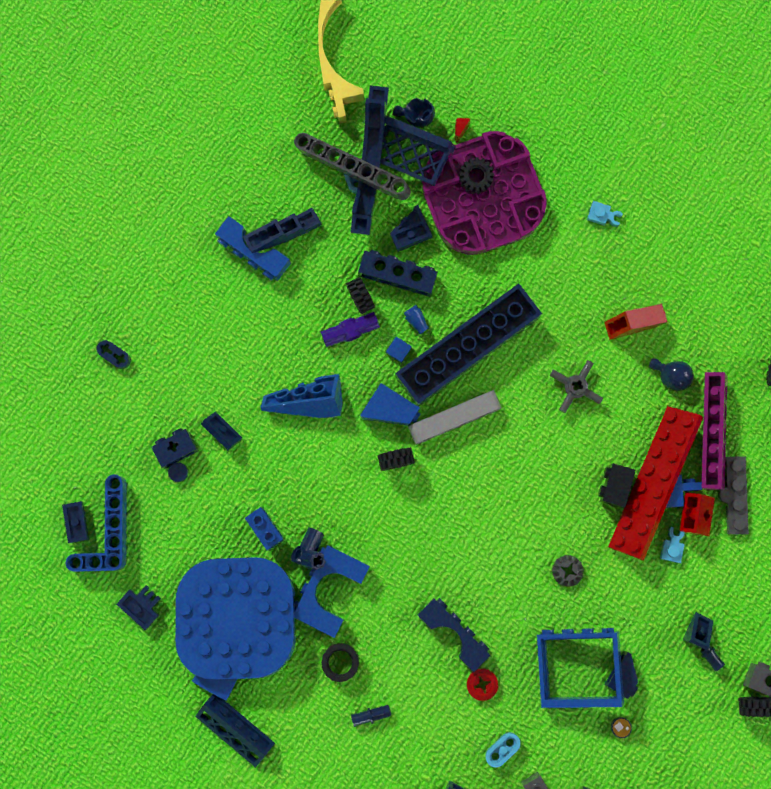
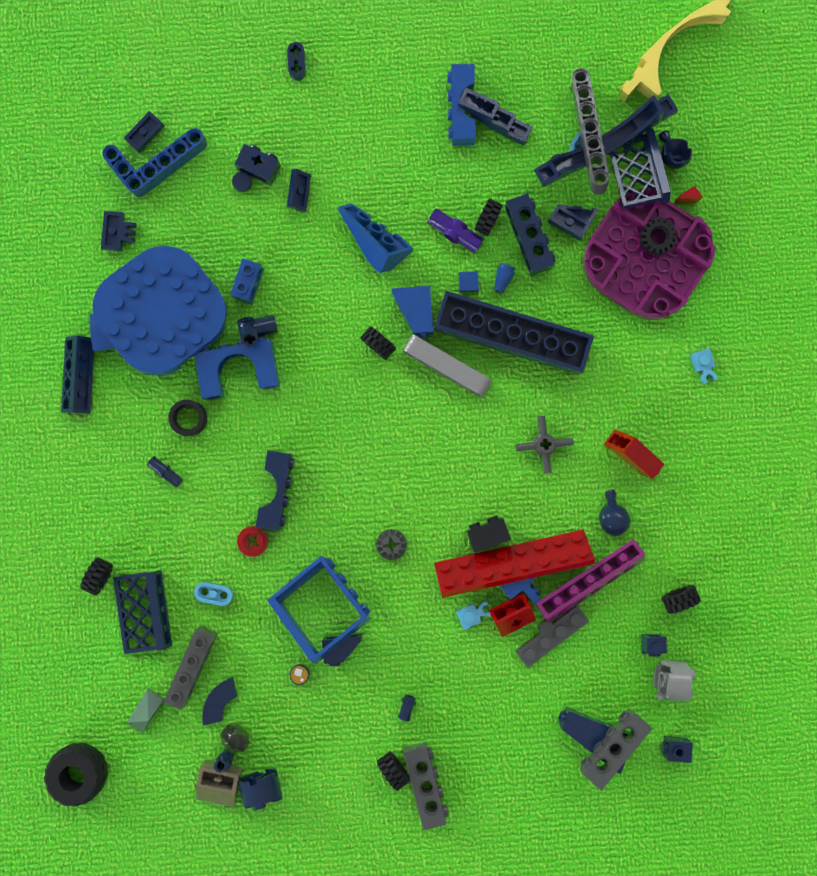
camera: 50 degrees right, 5 degrees up
dark blue slope [683,612,714,650] -> none

